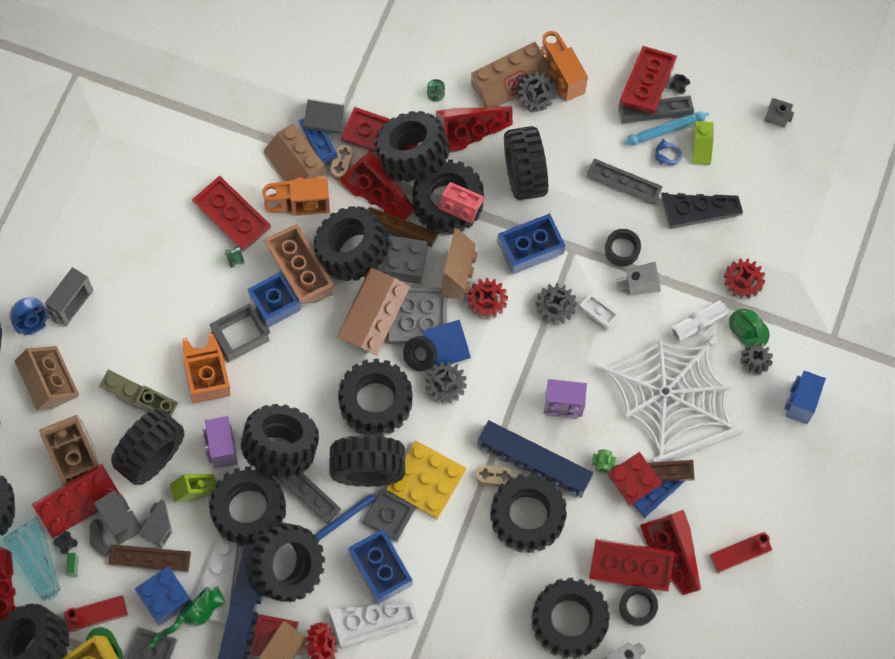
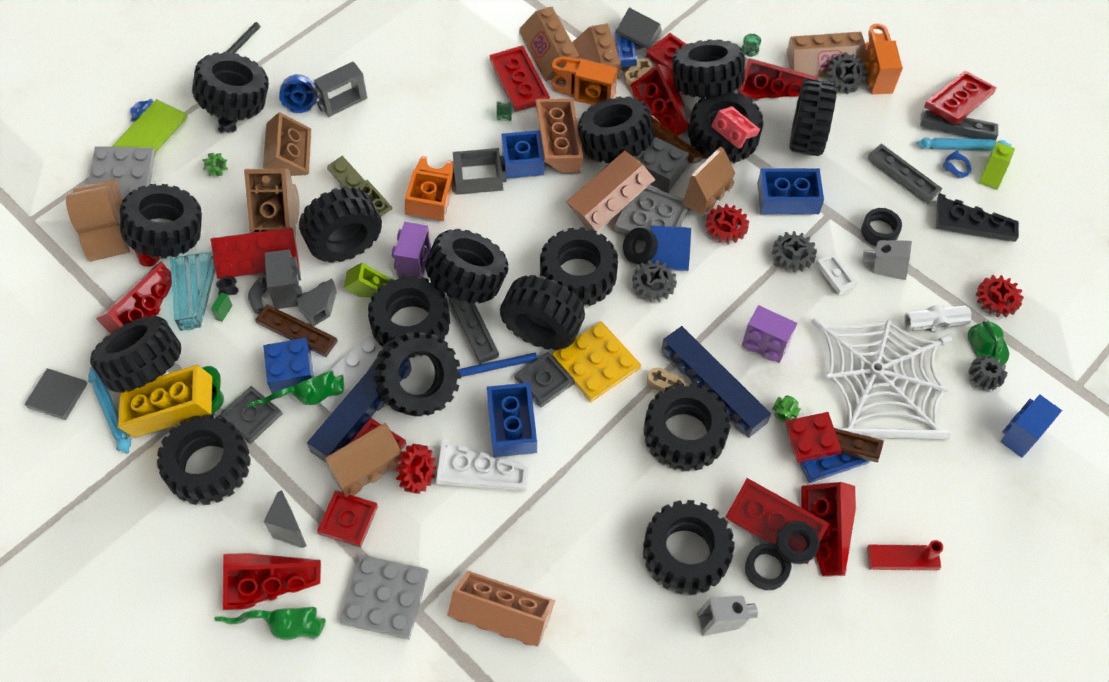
camera: 25 degrees right, 10 degrees down
red piece [64,595,129,633] -> none
black plate [669,74,690,94] -> none
dark grey brick [764,98,794,128] -> none
none -> medium nougat slope [519,6,580,81]
none -> black tyre [776,521,819,564]

